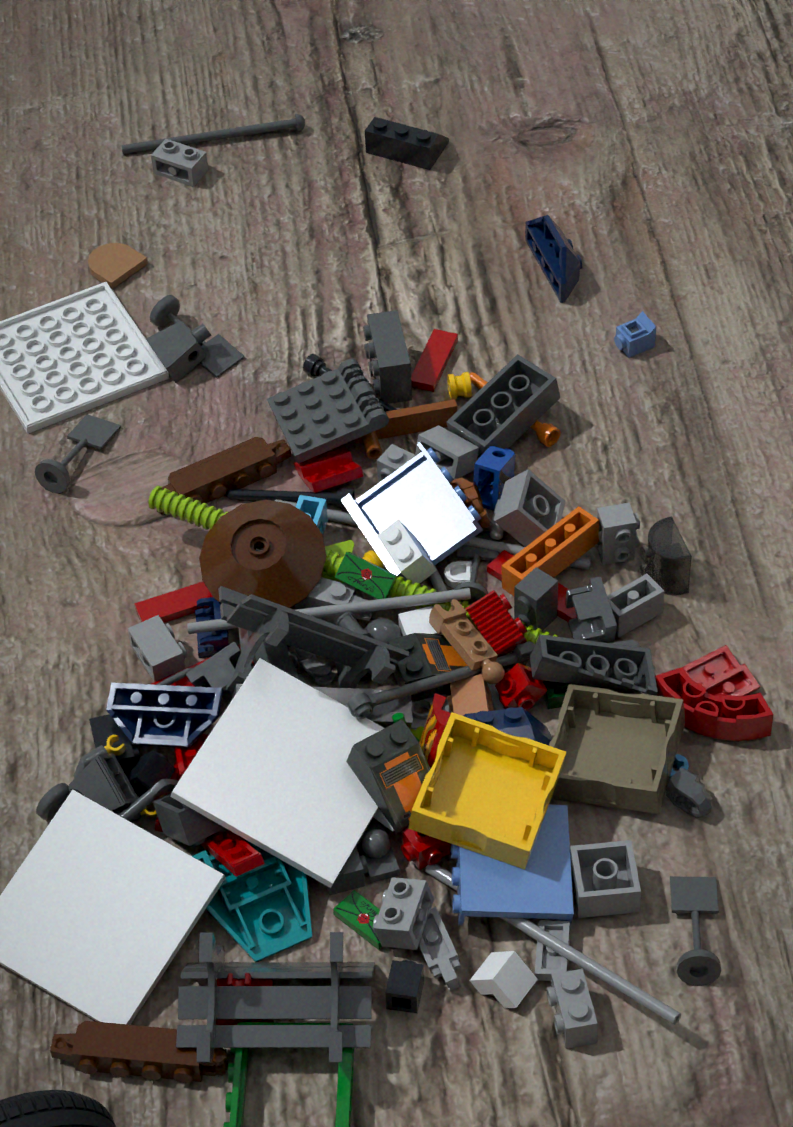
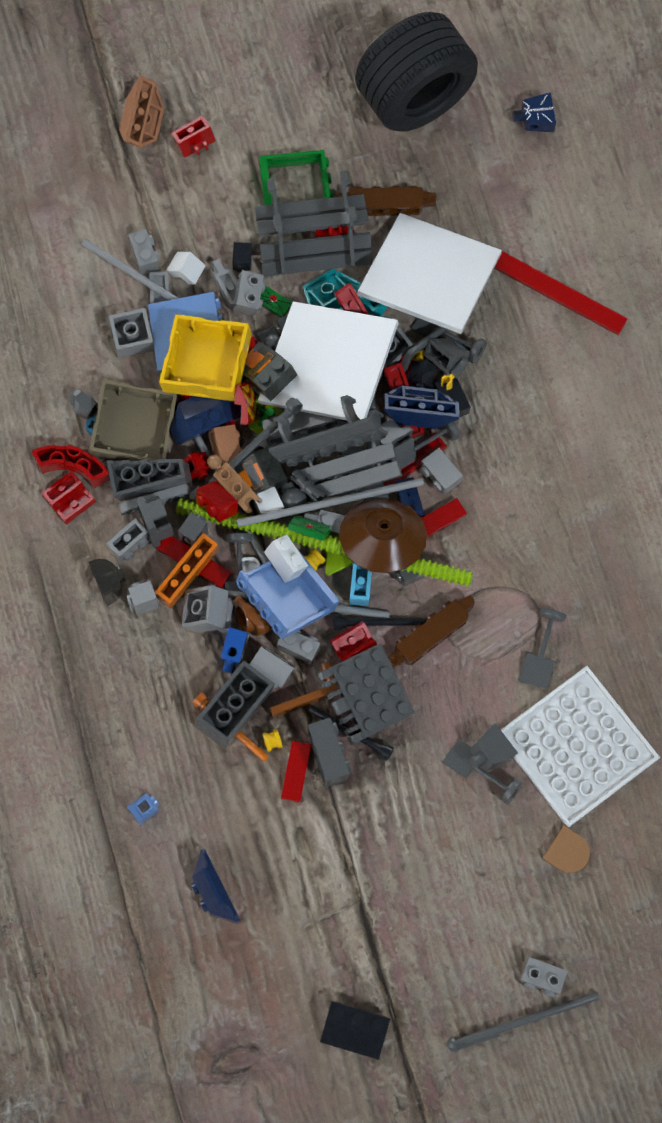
camera: 165 degrees right, 25 degrees up
dark grey piece [670,876,721,986] -> none

